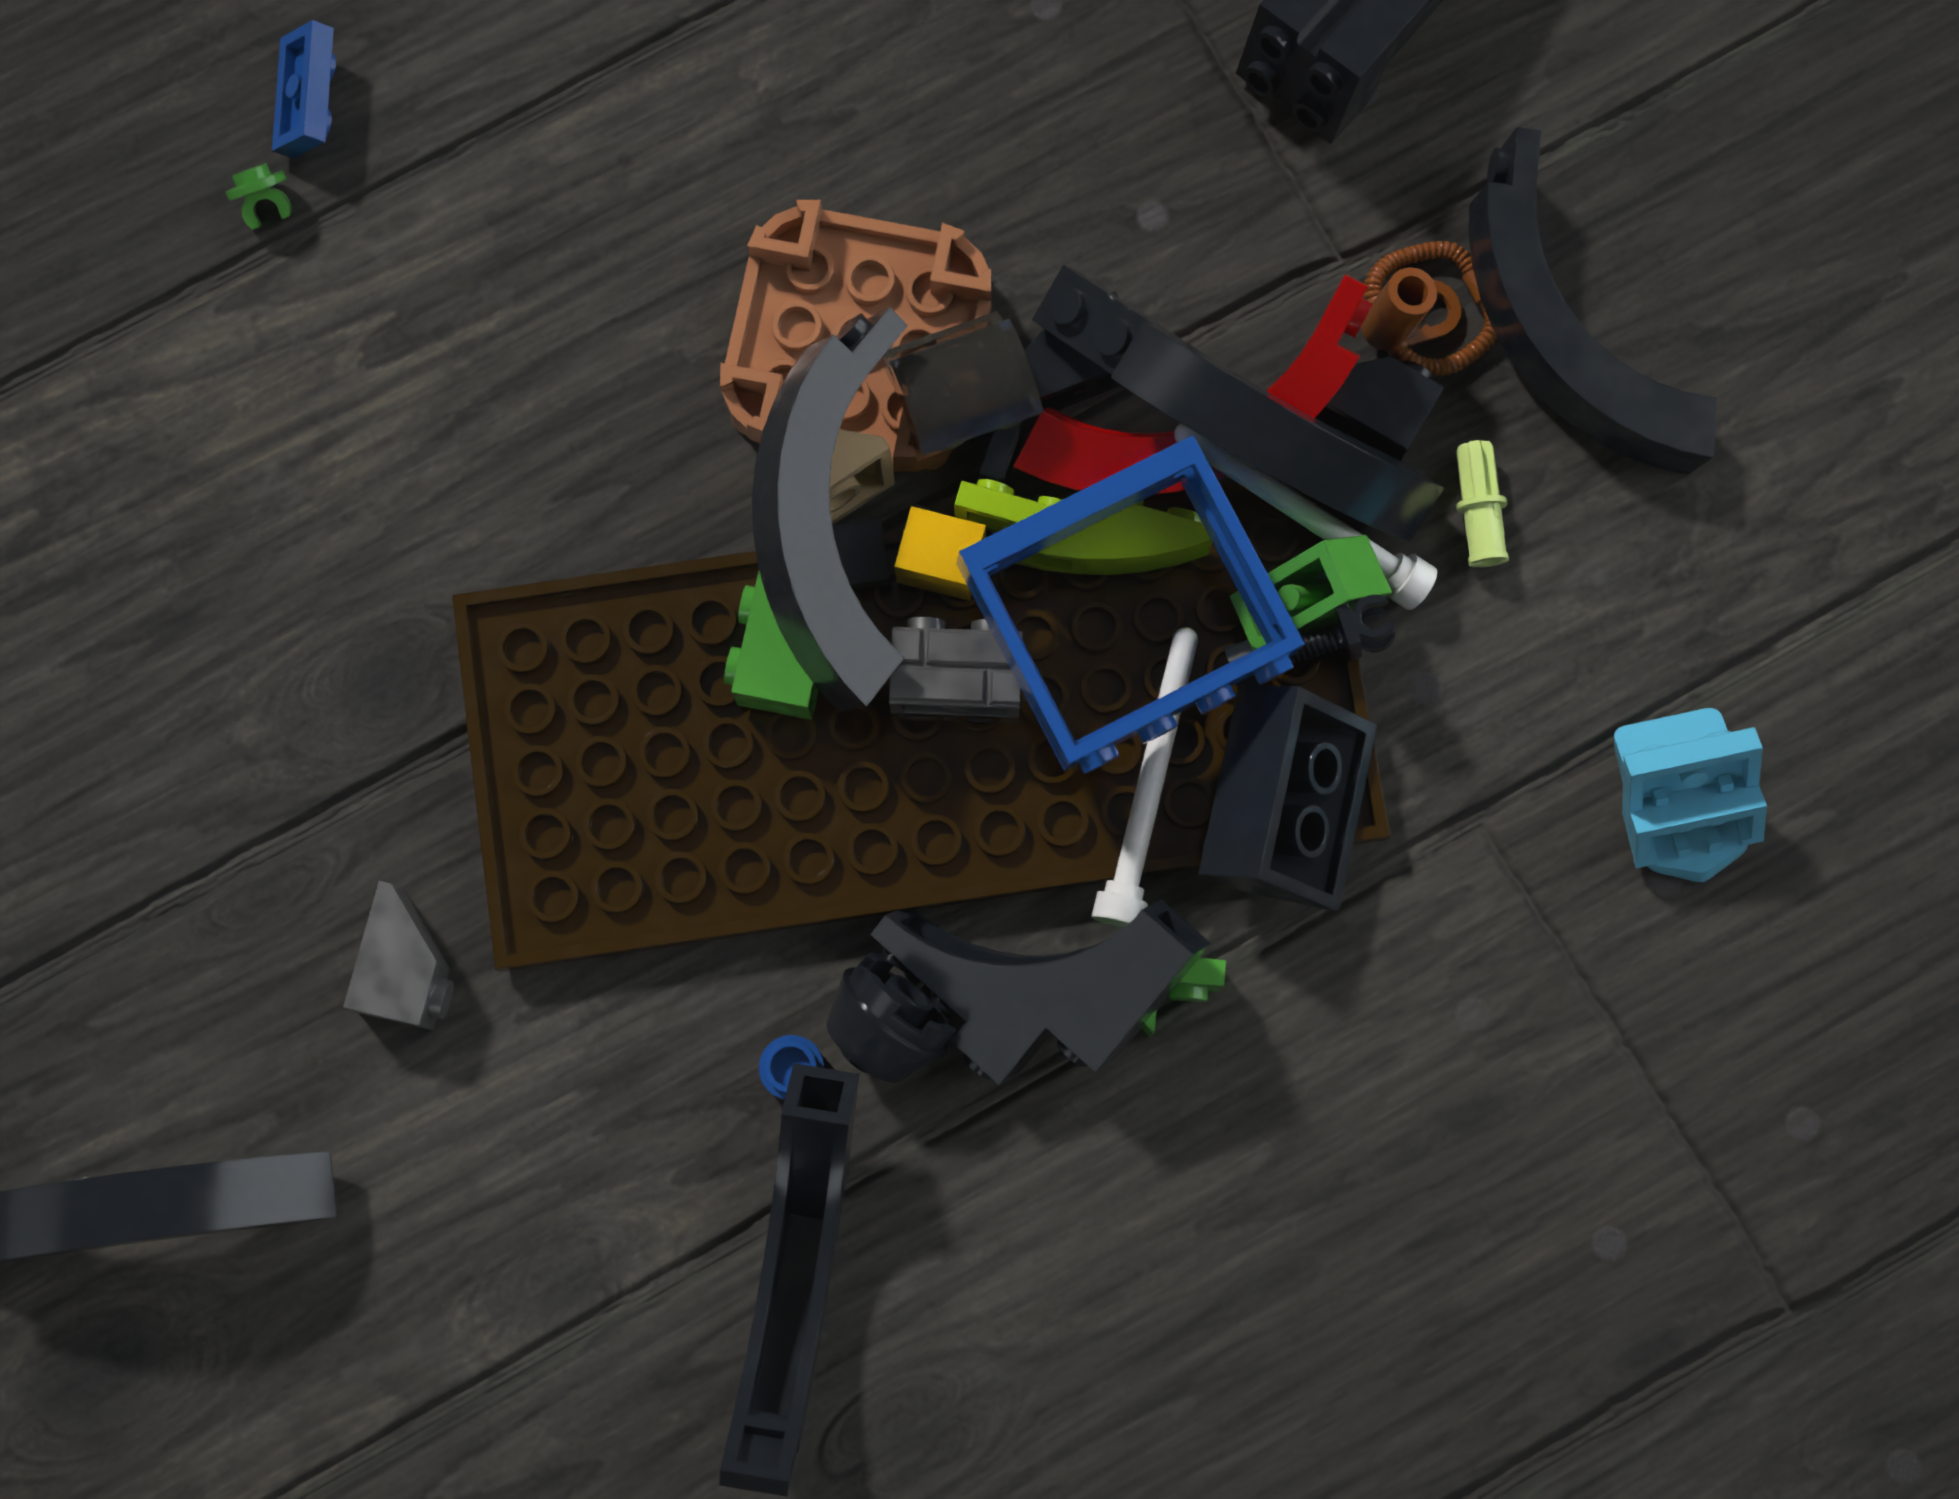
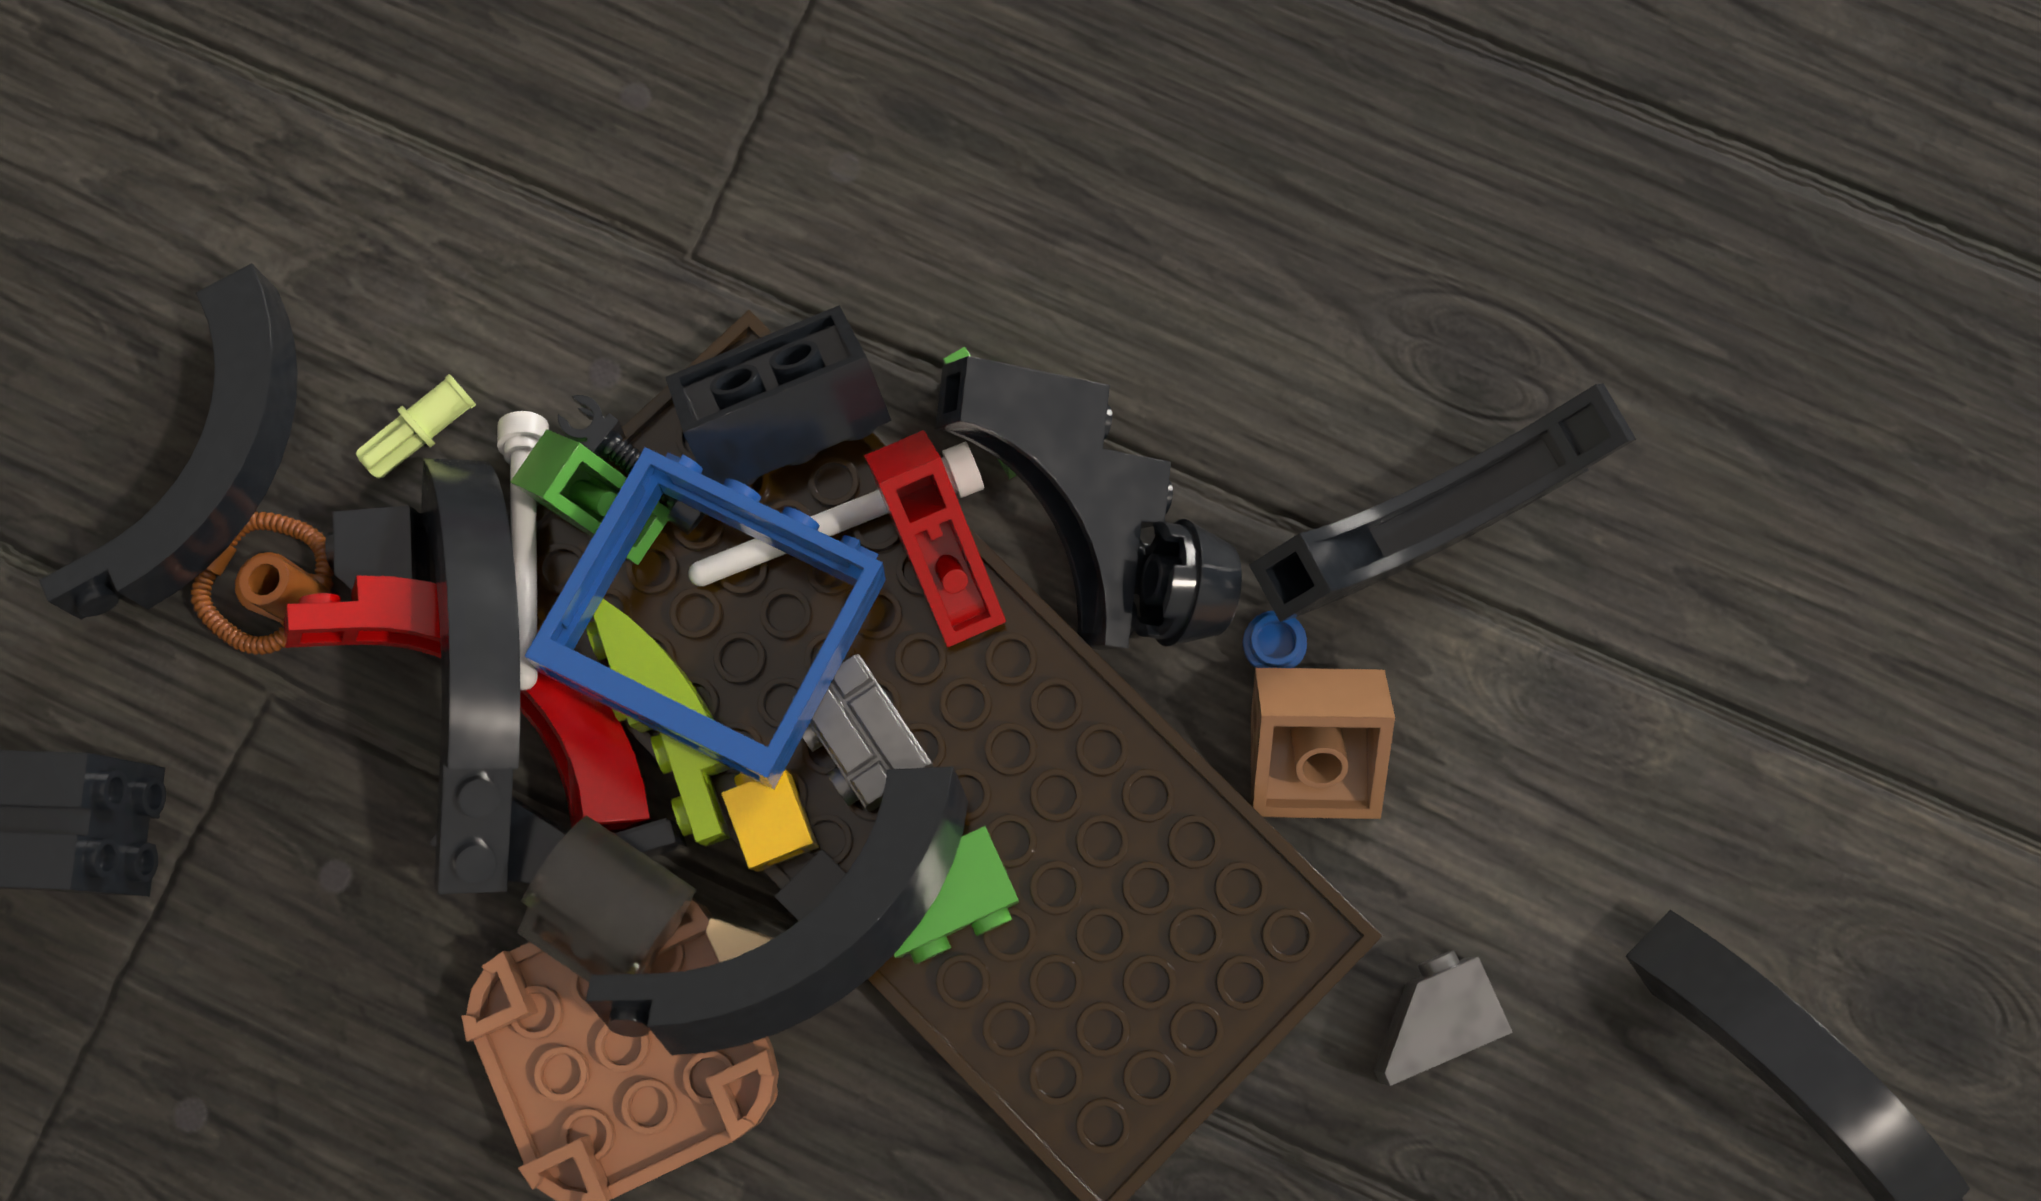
camera: 125 degrees left, 0 degrees up
medium azure piece [1614,708,1767,882] -> none
none -> red slope [864,430,1006,648]
none -> medium nougat slope [1251,668,1395,819]

